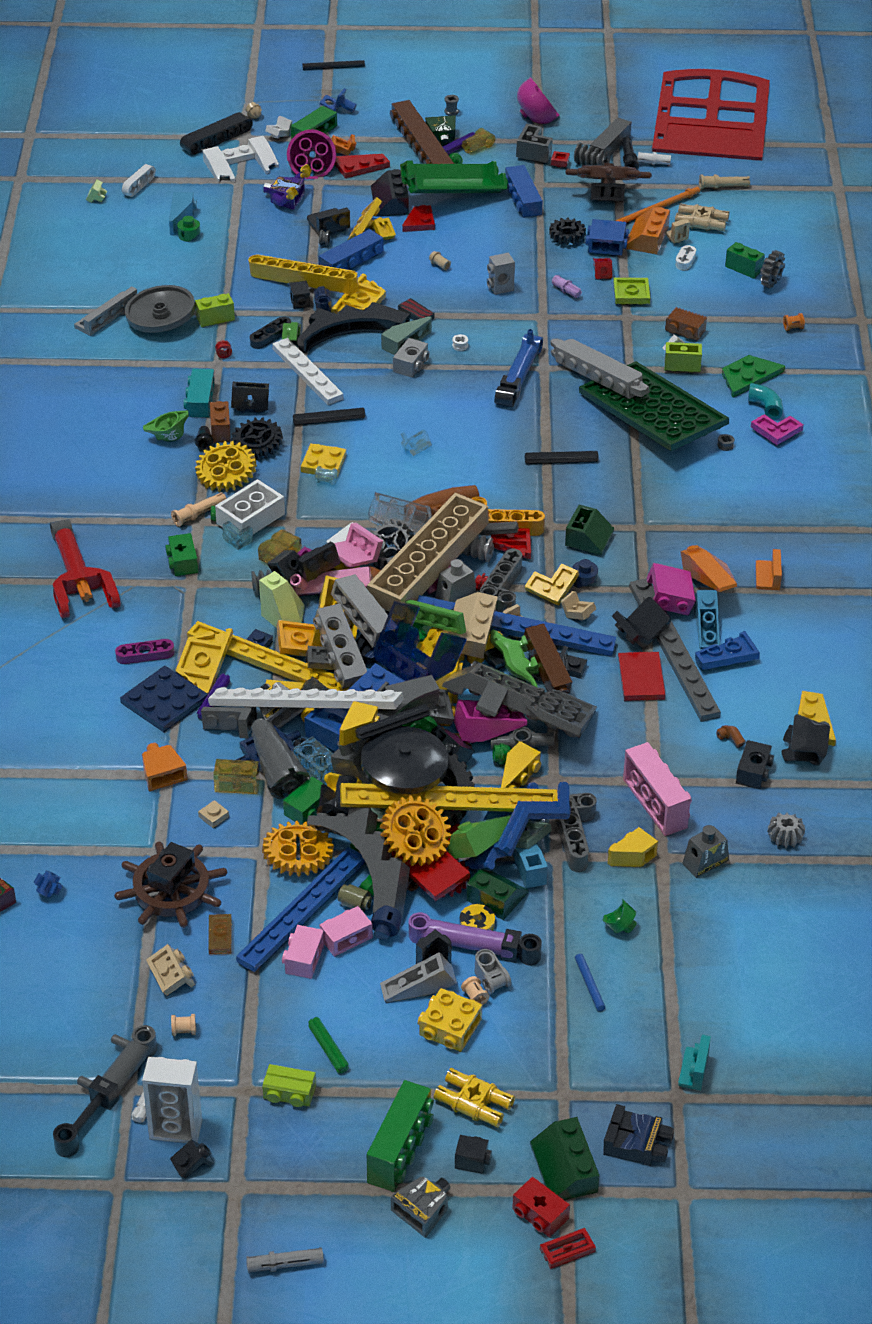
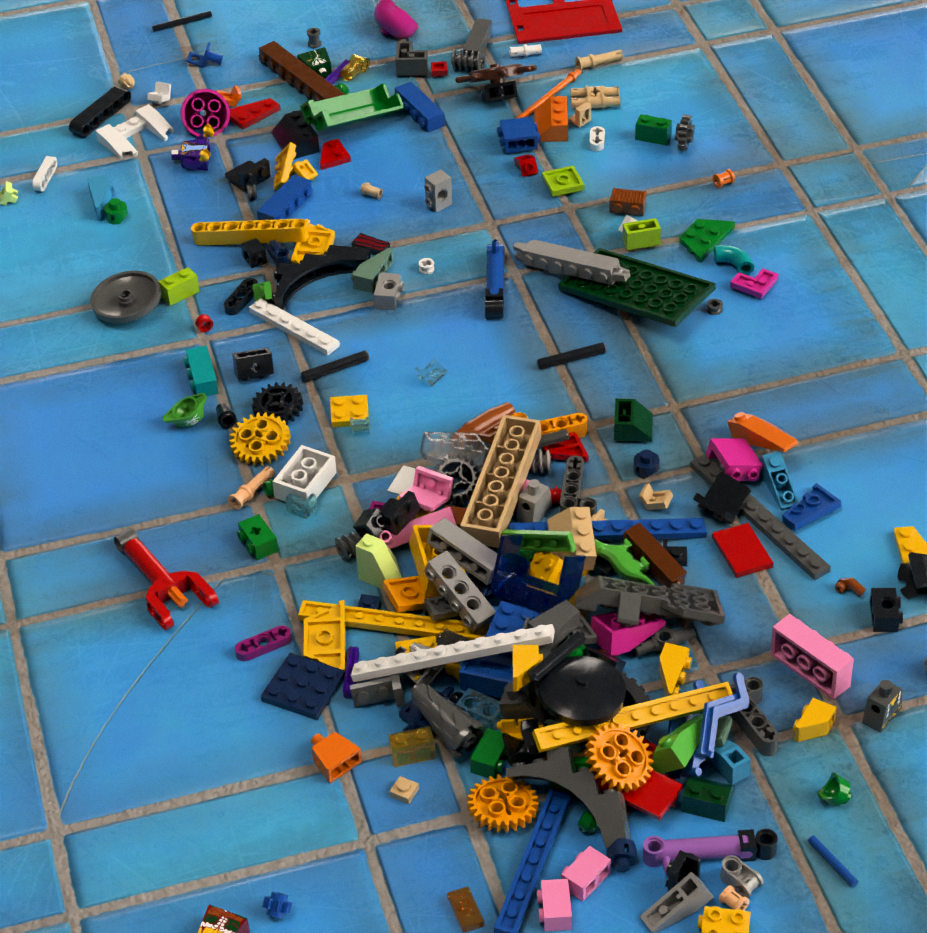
camera: 15 degrees left, 0 degrees up
light grey fence [74,286,137,336] -> none
reddish brown brick [114,842,227,928] -> none
dark orange brick [210,401,231,443] -> none
clear yellow brick [258,529,302,564] -> none
green brick [291,106,337,140] -> none
olive brick [338,884,373,912] -> none
yellow piece [459,904,495,931] -> none
green plate [492,743,511,764] -> none
yellow plate [524,563,579,606] -> none
black gear [549,217,586,245] -> none
lavender axle [552,275,582,298] -> none
black pin [621,137,639,170] -> none
orange panel [755,549,782,590] -> none

